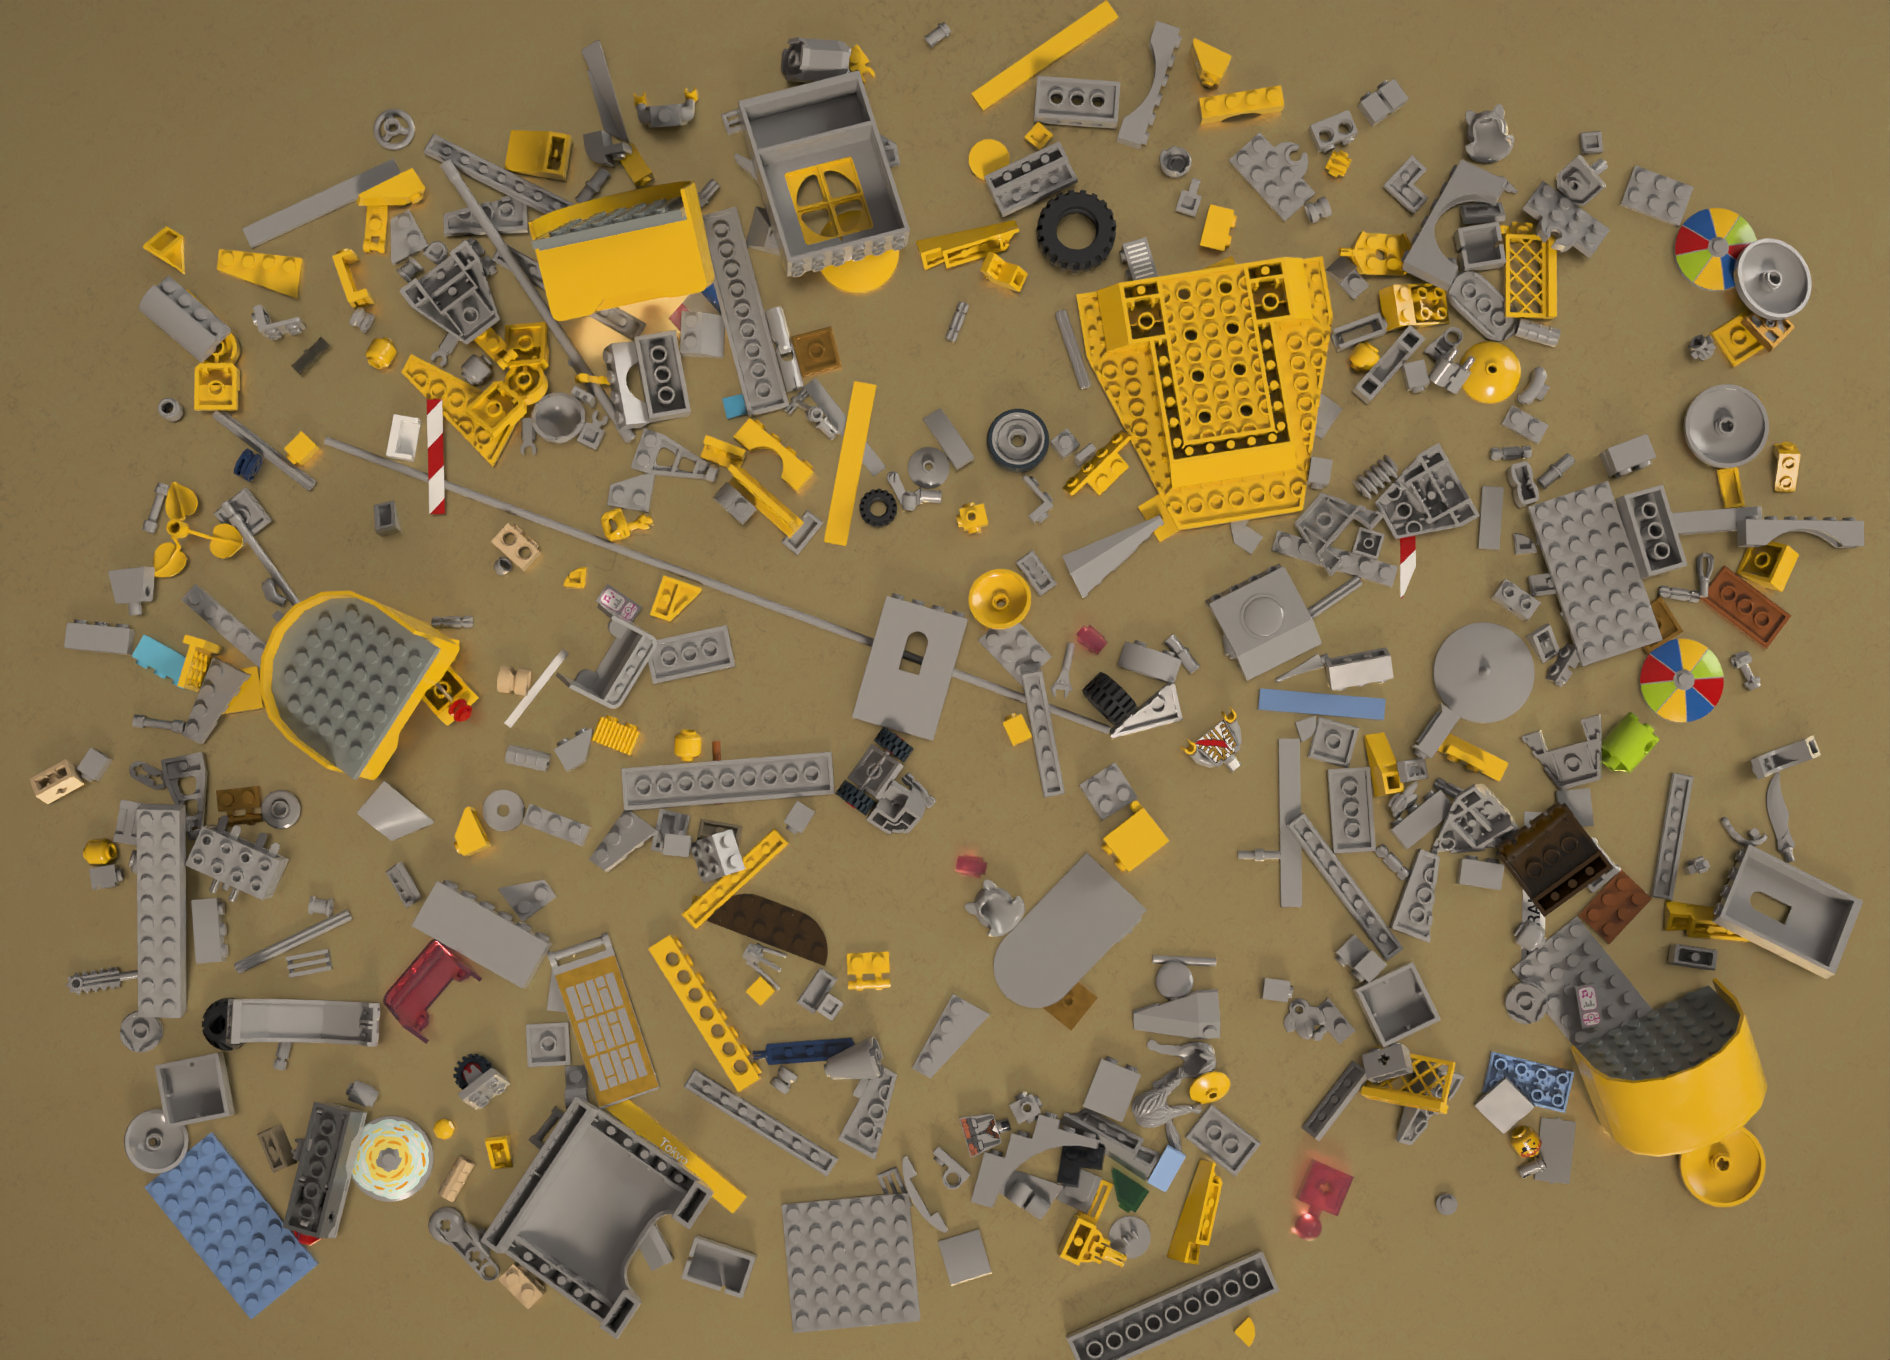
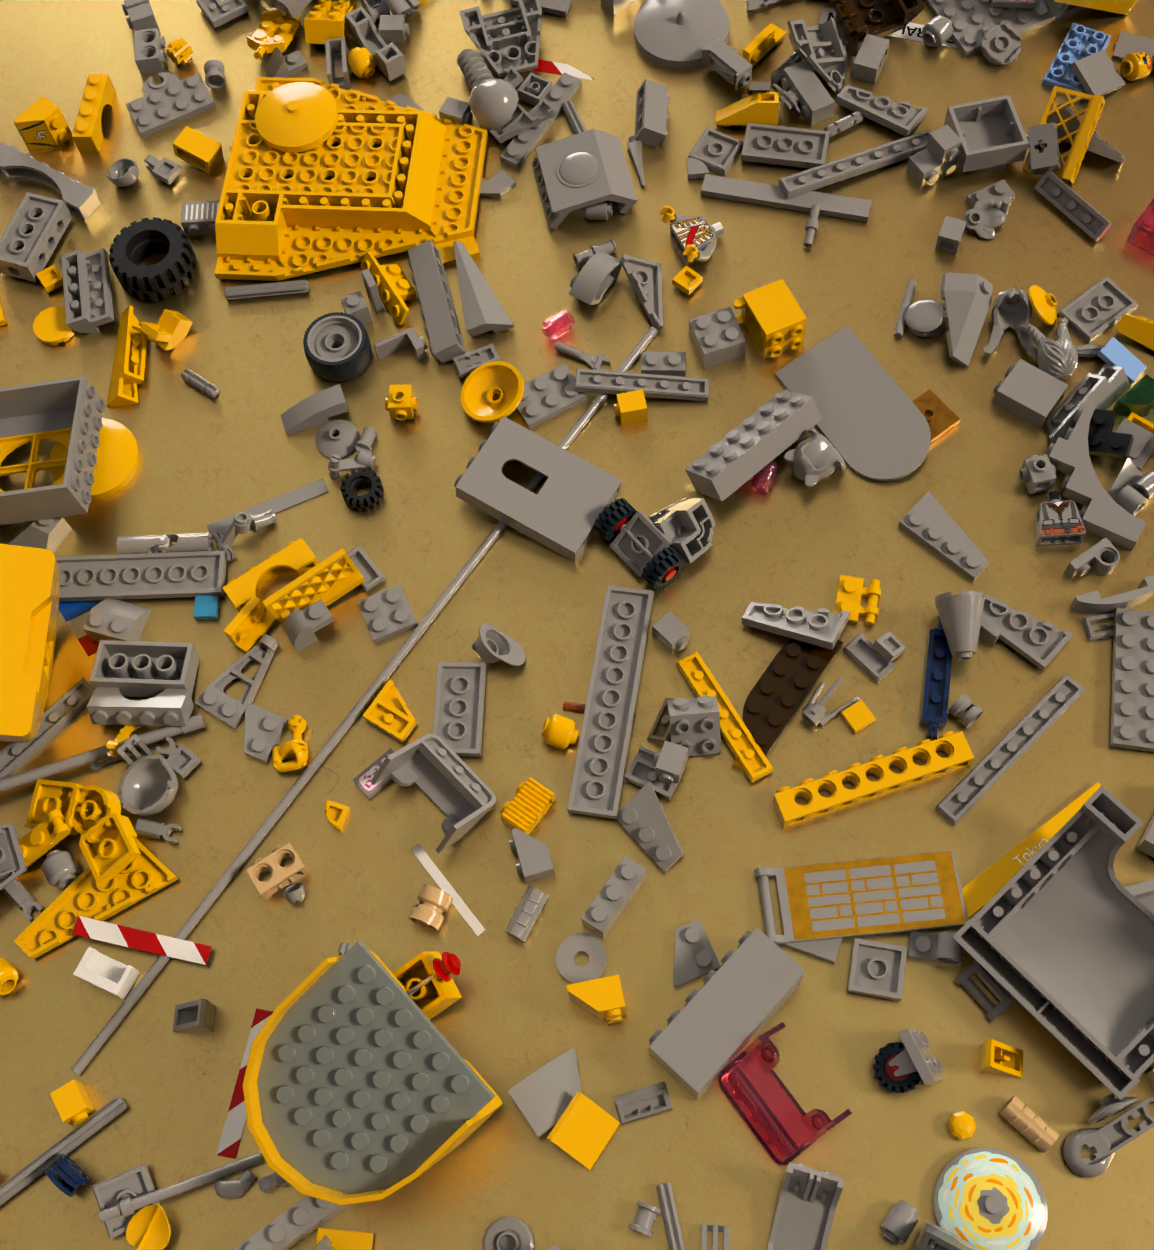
camera: 65 degrees left, 20 degrees down
pearl gold tile [791,326,842,377] -> none
yellow sticker [824,381,877,546] -> none
black tyre [1082,672,1138,727] -> none
medium blue tile [1258,688,1386,720] -> none
none -> sticker [216,1008,273,1159]
none -> yellow dish [255,82,339,153]
none -> light grey plate [357,584,418,644]
none -> light grey brick [408,240,466,364]
none -> light grey cylinder [469,78,519,130]
none -> light grey piece [472,623,526,666]
none -> yellow tile [547,1091,620,1170]
none -> light grey plate [641,352,686,375]
none -> yellow plate [672,266,703,295]
none -> light grey brick [685,389,822,502]
none -> light grey wing [742,602,850,650]

